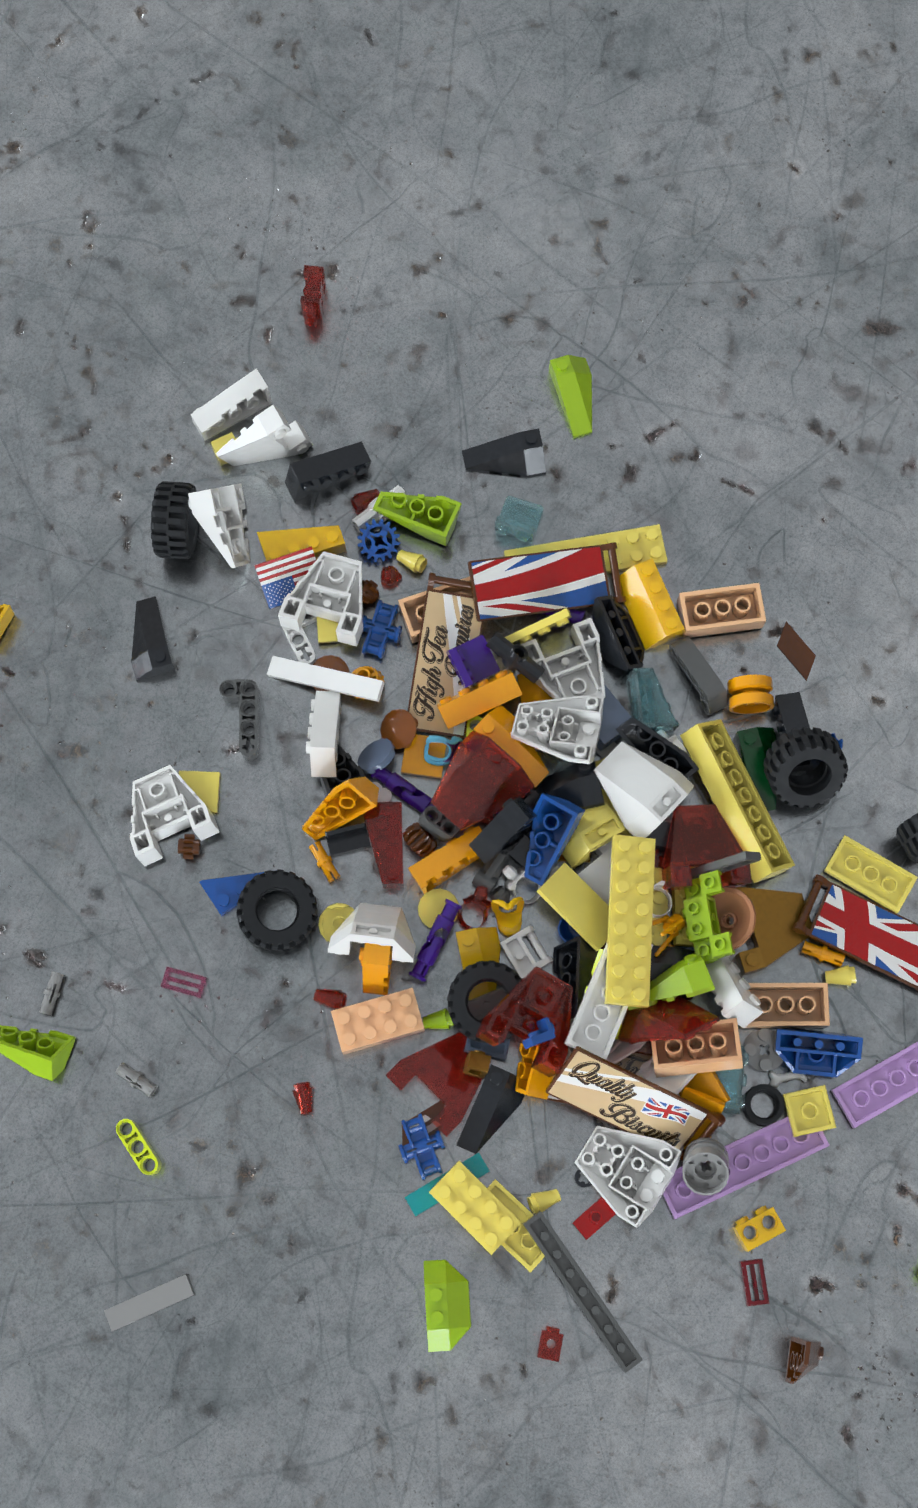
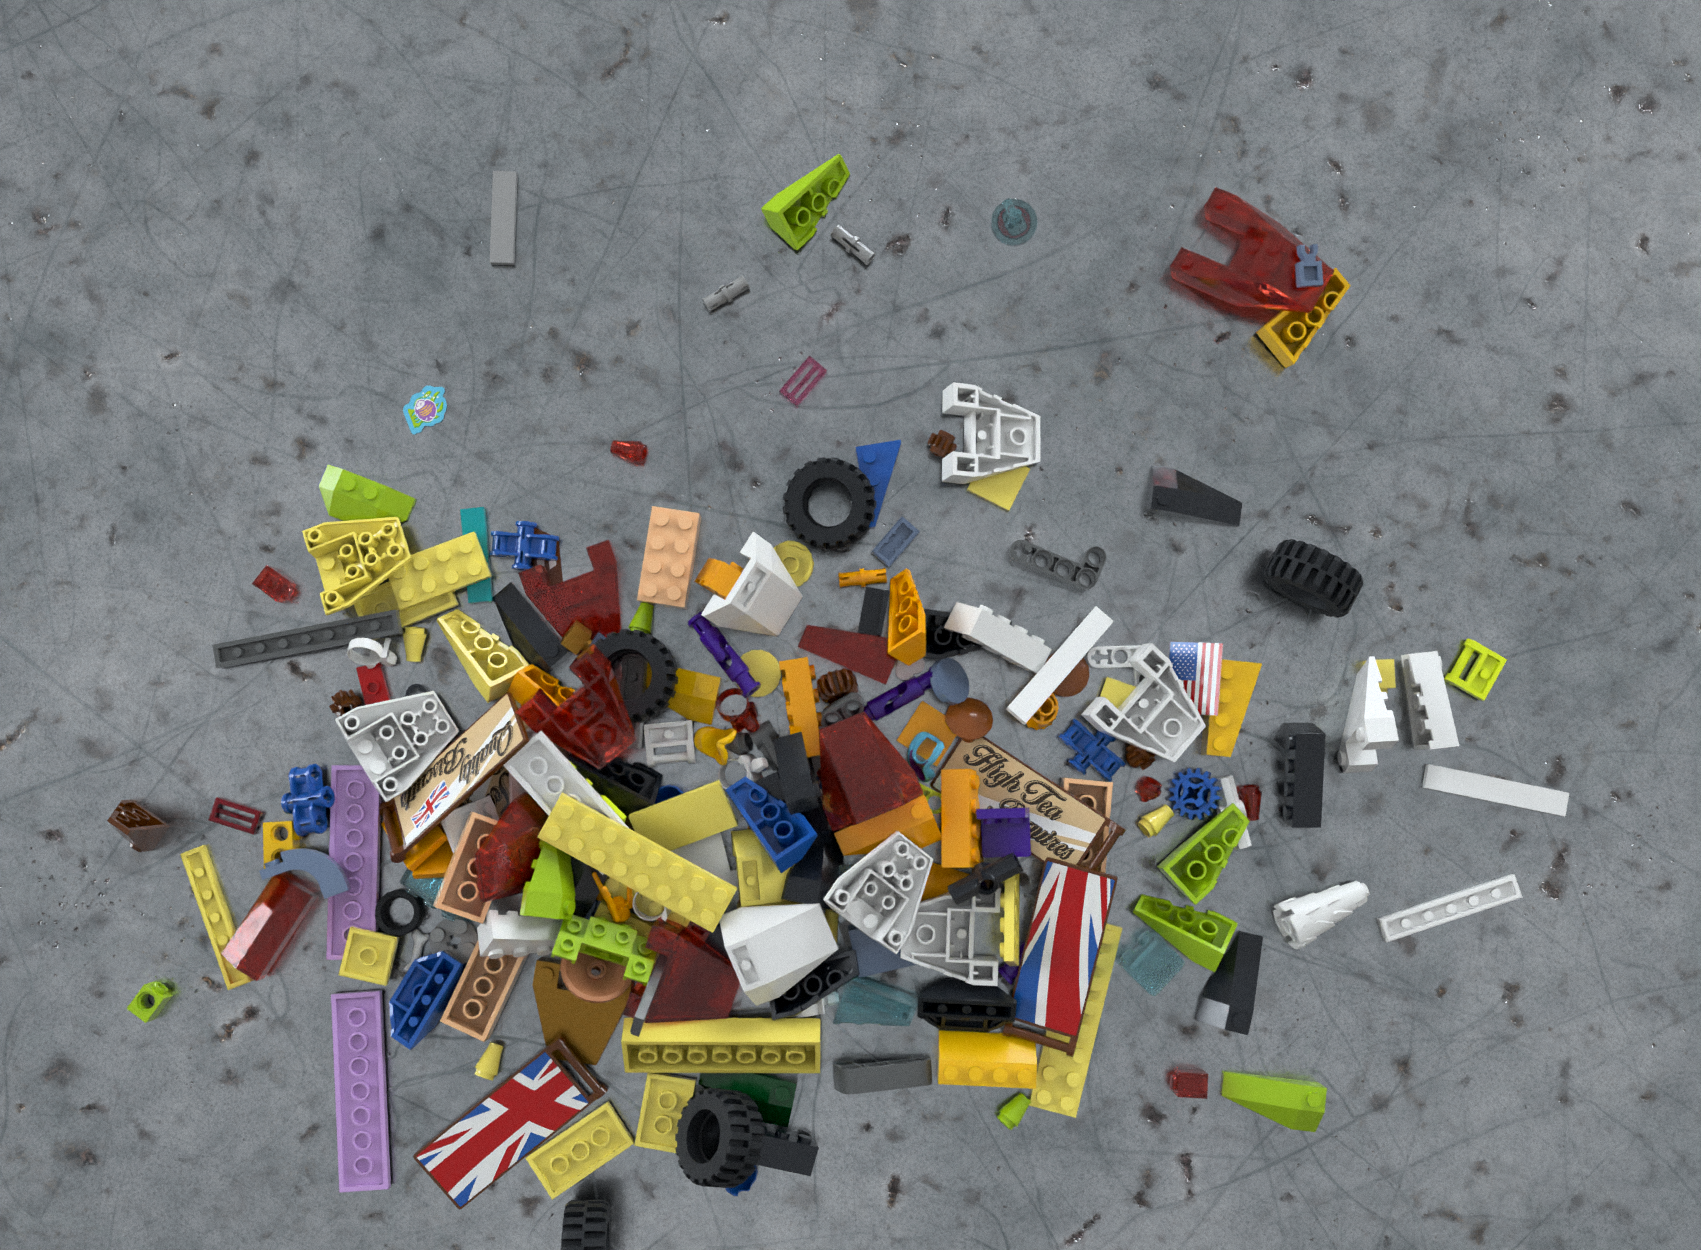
camera: 110 degrees right, 10 degrees up
neon yellow beam [116,1119,161,1175] -> none
white wedge [188,483,250,568] -> none
clear red hips [300,265,326,326] -> none
clear red cone [314,989,347,1010] -> none
blue bracket [522,1017,556,1049] -> none
light nougat brick [677,583,766,638] -> none
light grey wheel [682,1138,729,1195] -> none
light orange wheel [727,674,774,714] -> none
reddish brown sticker [777,621,816,680] -> none
light orange pin [801,940,845,967] -> none
none -> light yellow tile [180,845,254,990]
none -> clear red slope [221,873,318,981]
none -> sand blue arch [259,848,351,899]
none -> blue axle [281,764,335,837]
none -> light yellow wedge [302,517,412,616]
none -> reddish brown gear [329,689,362,717]
none -> white piece [347,638,398,669]
none -> sticker [403,386,447,435]
none -> light yellow wedge [437,609,529,703]
none -> light yellow plate [634,1073,696,1153]
none -> sand blue plate [871,516,920,568]
none -> lime cone [996,1093,1031,1130]
none -> lime wedge [1133,894,1238,972]
none -> clear red brick [1170,1068,1208,1099]
none -> white cone [1273,881,1370,950]
none -> white tile [1377,874,1523,942]
none -> white tile [1422,764,1569,816]
none -> neon yellow plate [1444,638,1507,701]

